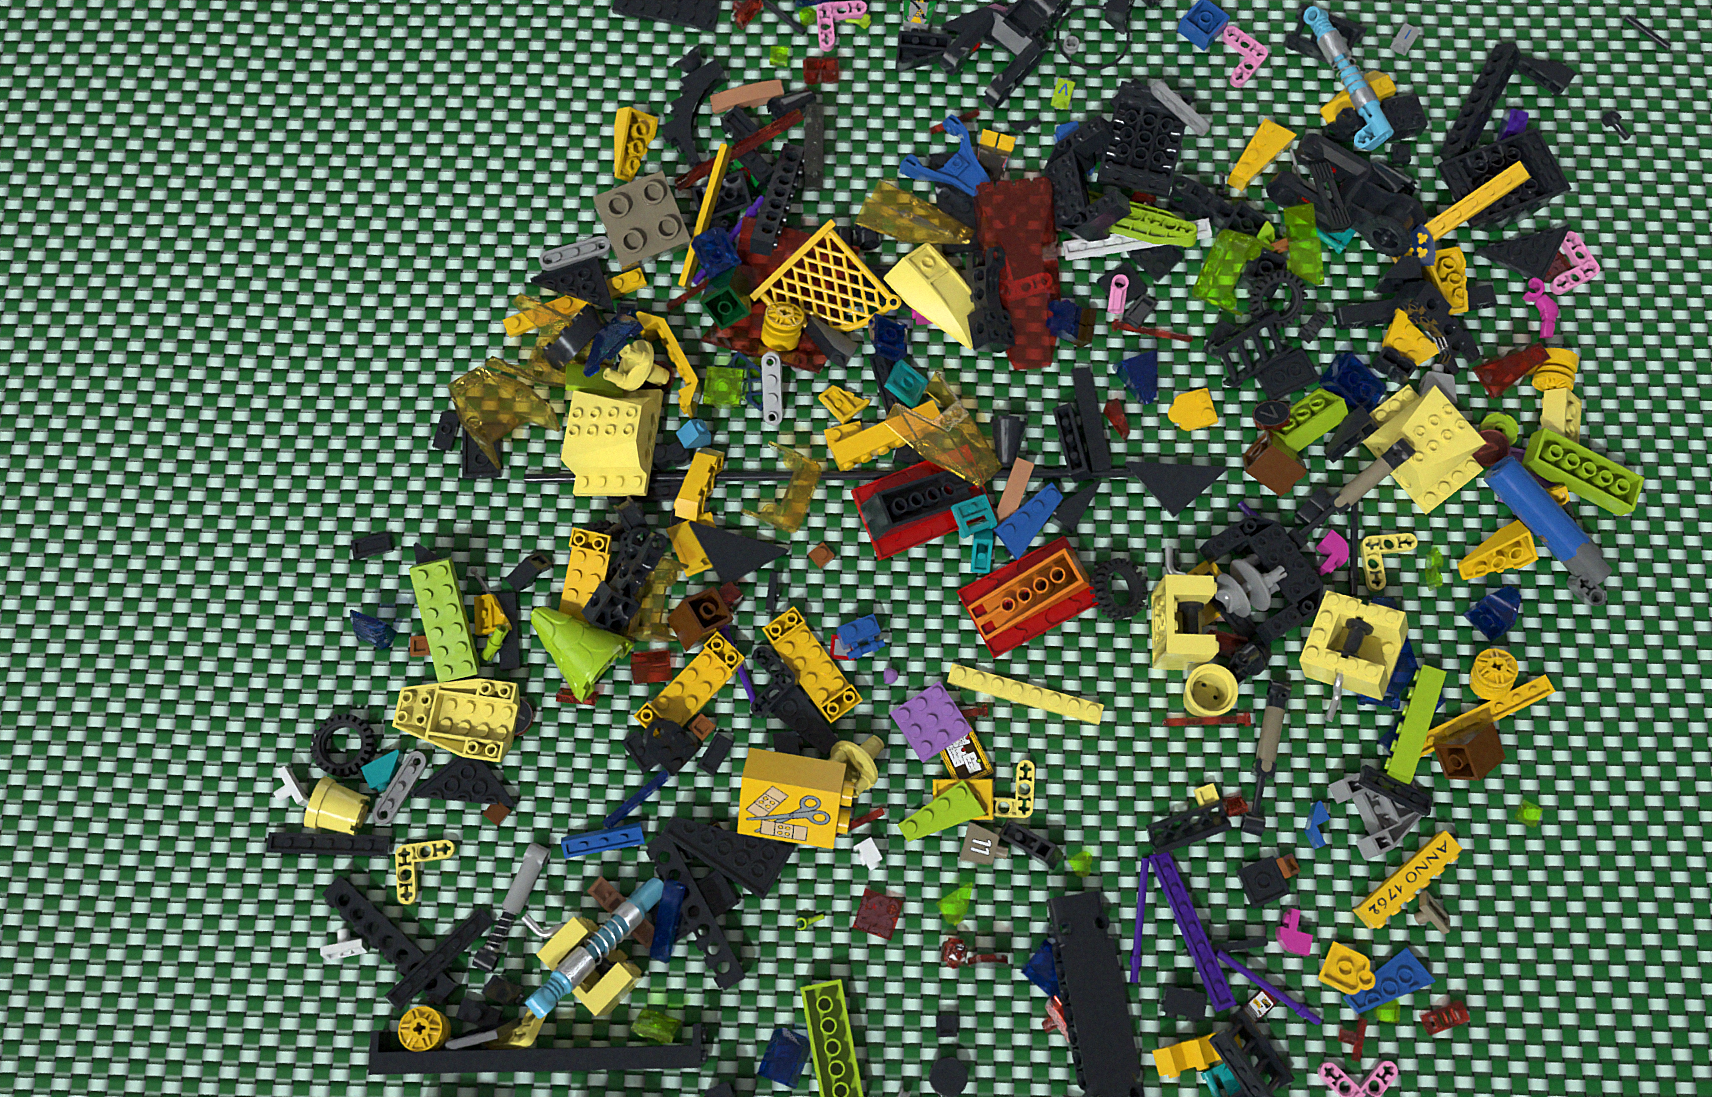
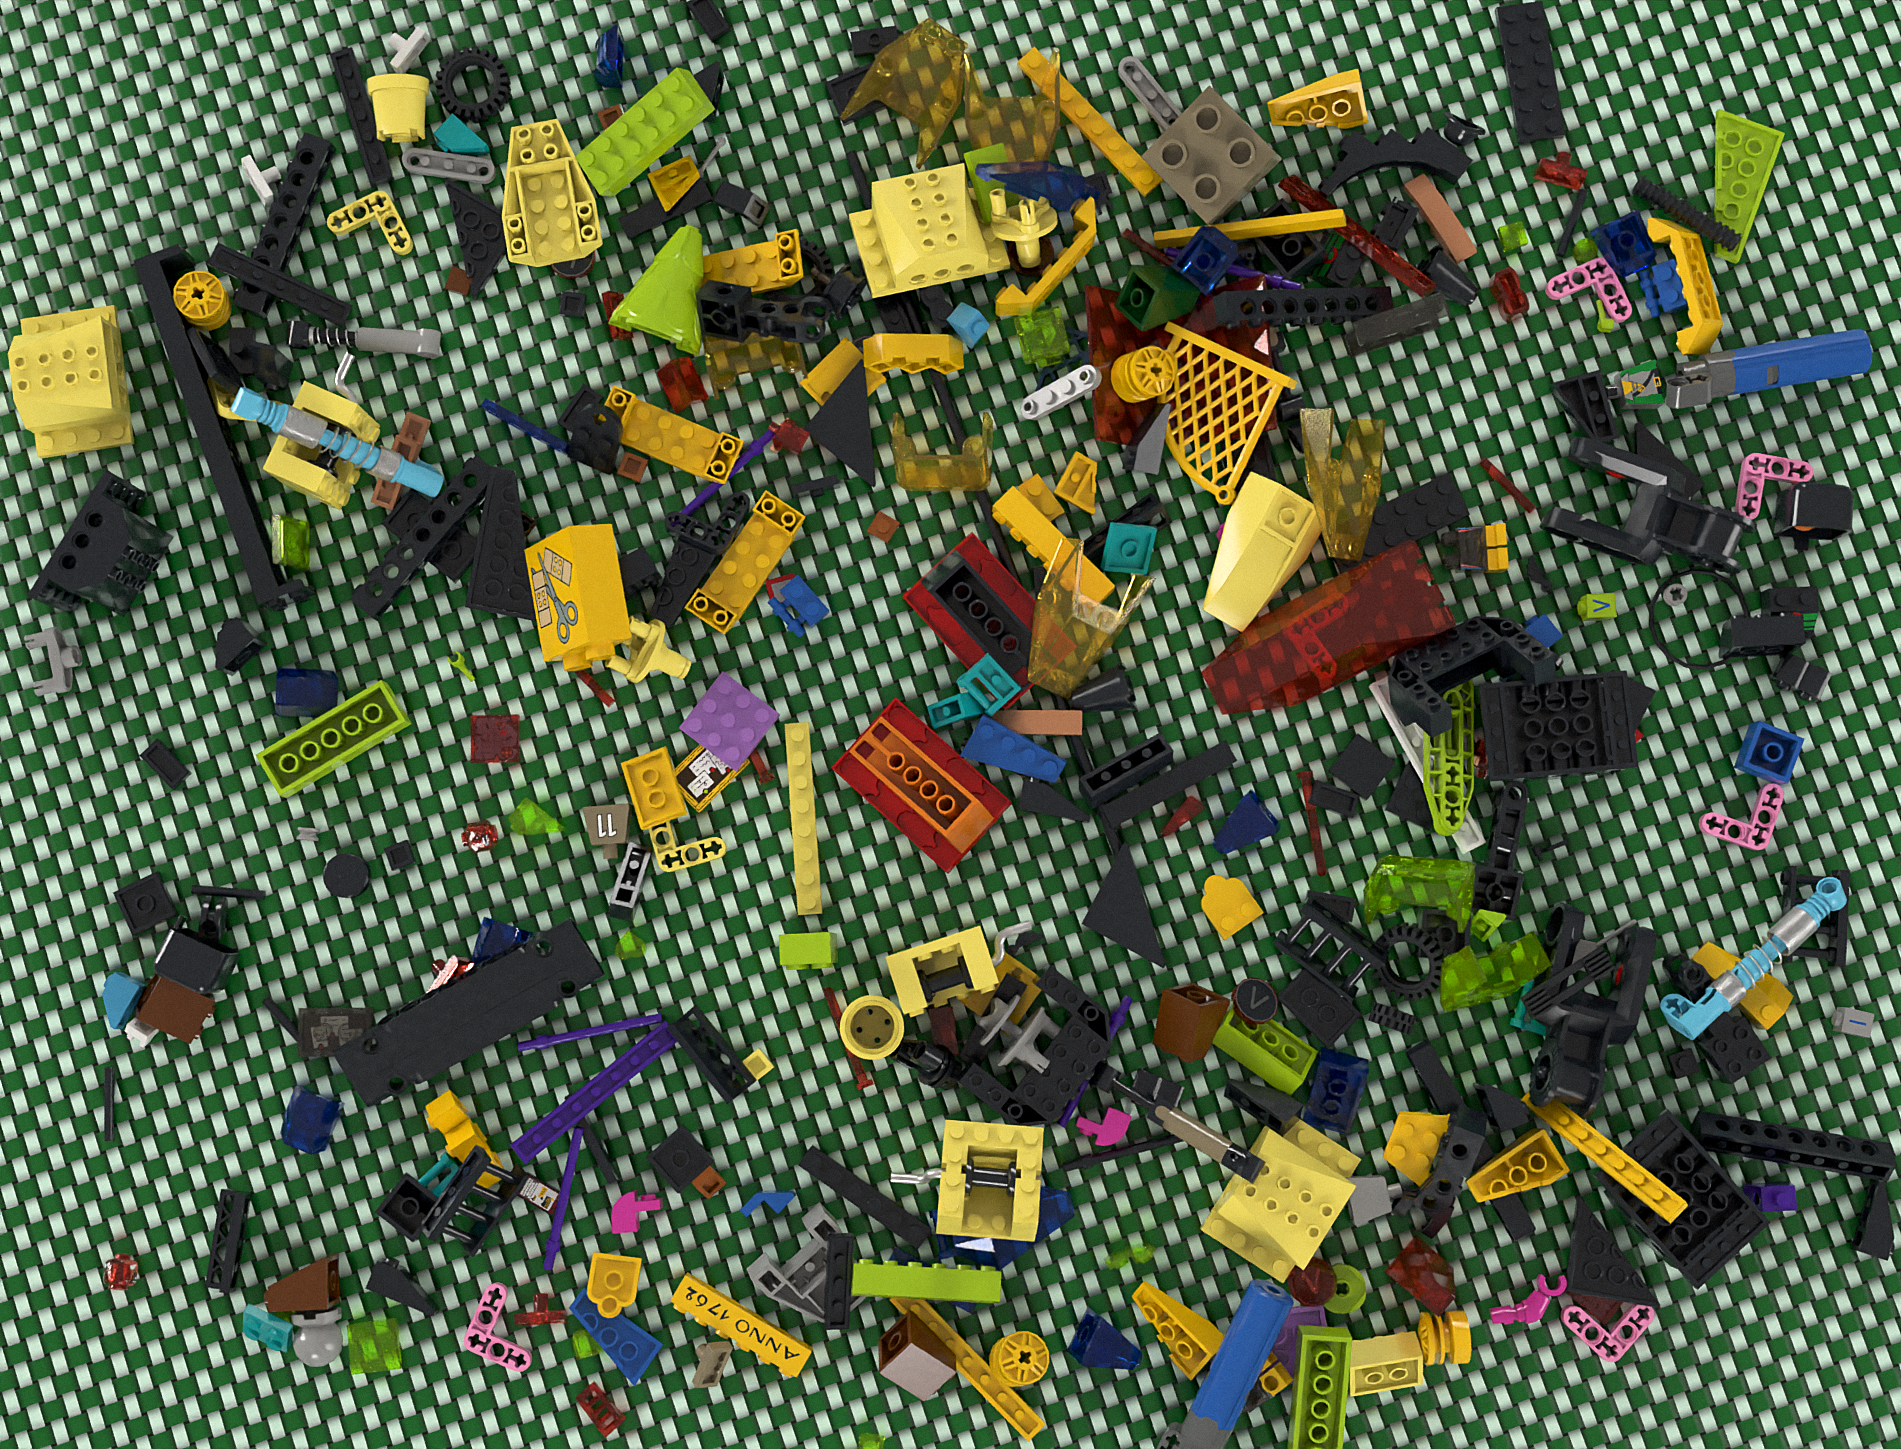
camera: 70 degrees right, 10 degrees up
lime pin [481,624,509,661] -> none
black tile [530,256,615,310] -> none
black brick [541,304,607,372] -> none
blue plate [561,822,645,859] -> none
clear blue tile [649,878,685,964] -> none
reddish brown slope [667,586,734,652] -> none
black tile [696,733,734,777] -> none
white brick [853,837,883,871] -> none
clear blue slope [868,313,908,362] -> none
medium lavender hinge [883,668,898,684] -> none
lime wing [897,780,986,842] -> none
blue animal [899,114,990,196] -> none
black brick [966,246,1016,353] -> none
clear red tile [967,954,1009,968] -> none
clear blue hips [1045,299,1097,348] -> none
black tyre [1089,558,1147,620] -> none
bright pink piece [1107,274,1129,314] -> none
light grey plate [1151,81,1210,136] -> none
black brick [1159,986,1208,1023] -> none
clear red plate [1221,794,1248,817] -> none
yellow wedge [1227,118,1297,191] -> none
piece [1240,679,1292,837] -> none
dark orange plate [1269,238,1294,254] -> none
light yellow beam [1360,533,1417,592] -> none
black cone [1371,161,1418,197] -> none
black brick [1371,346,1417,385] -> none
dark blue sticker [1400,223,1436,266] -> none
black bar [1602,110,1631,141] -> none
none -> black plate [559,291,587,319]
none -> lime brick [779,932,838,970]
none -> black plate [798,1144,932,1249]

